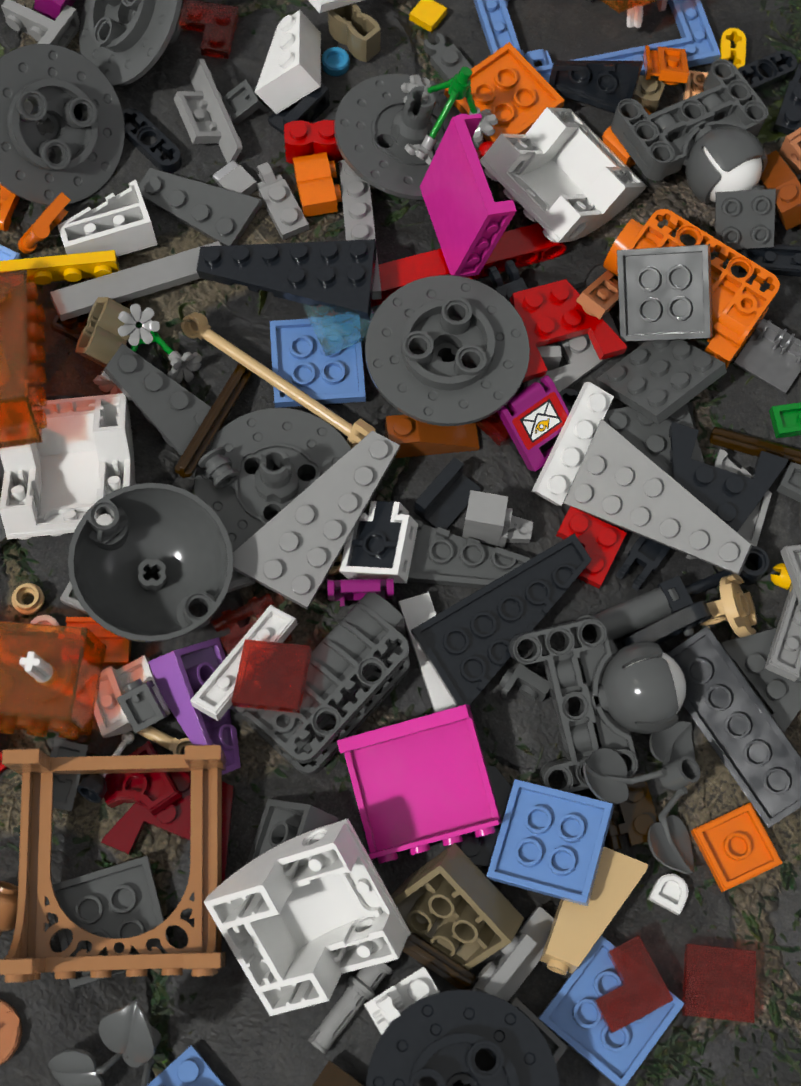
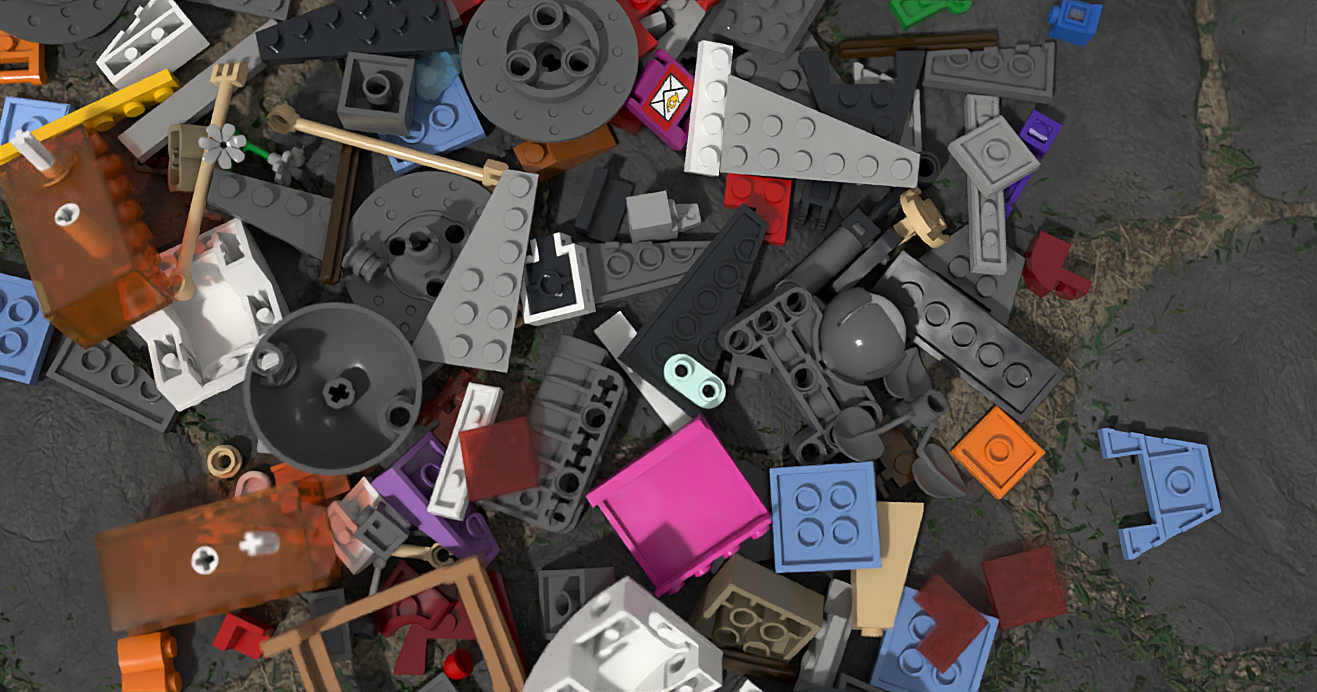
camera: 20 degrees left, 10 degrees up
orange plate [18,192,71,254] -> none
magenta container [327,578,394,607] -> none
white tile [647,874,688,915] -> none
yellow hinge [770,563,791,590] -> none
none -> tan hinge [163,62,248,302]
none -> dark grey slope [337,52,416,137]
none -> red hinge [443,648,474,680]
none -> light aqua plate [663,354,726,409]

